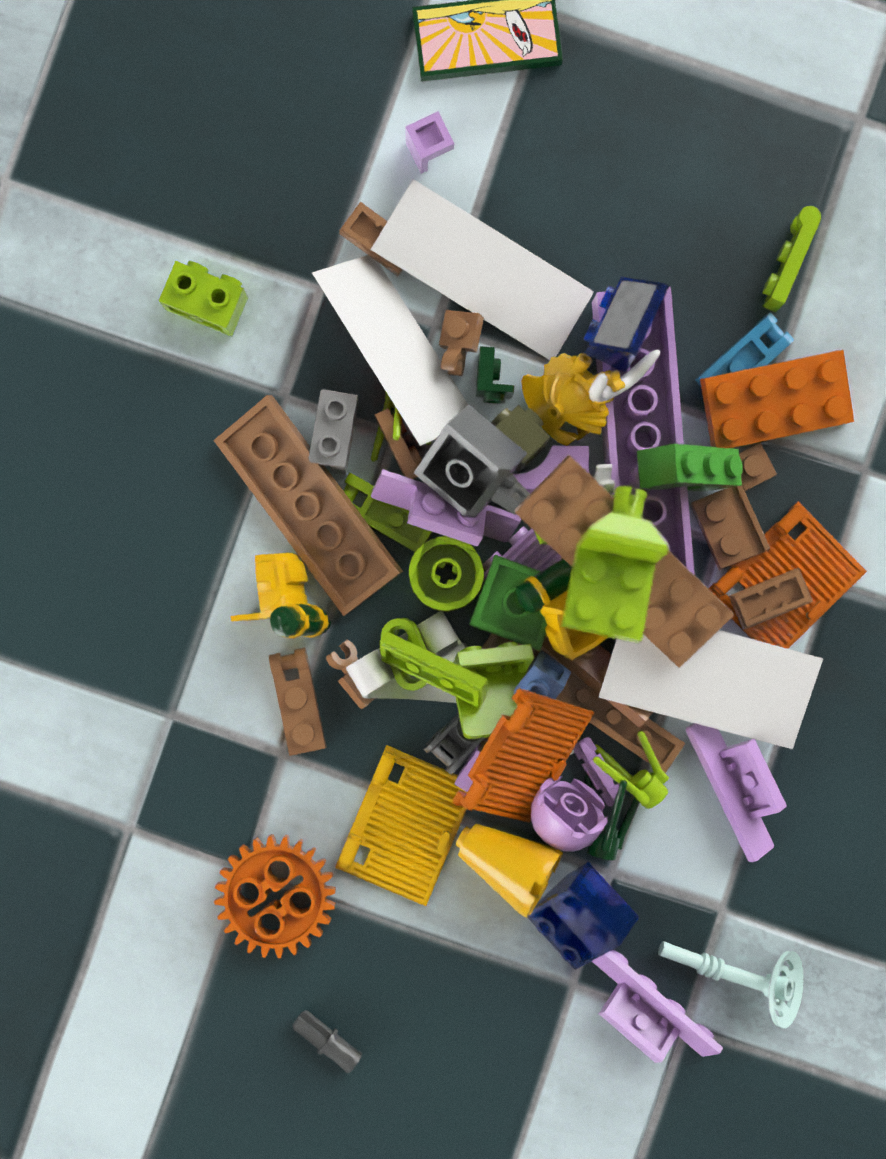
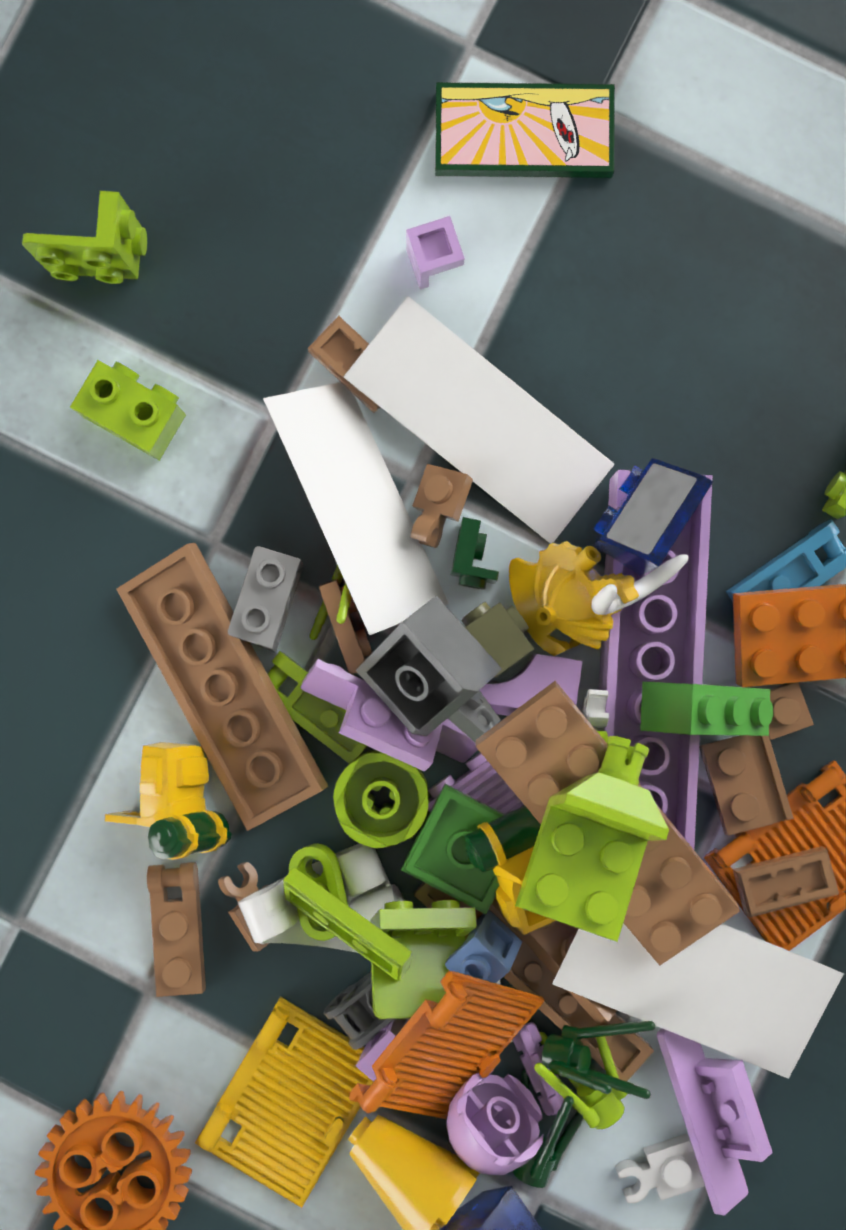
camera: 15 degrees right, 0 degrees up
none -> lime bracket [22,191,147,284]
none -> dark green plant [542,1021,656,1099]
none -> white plate [615,1133,705,1203]

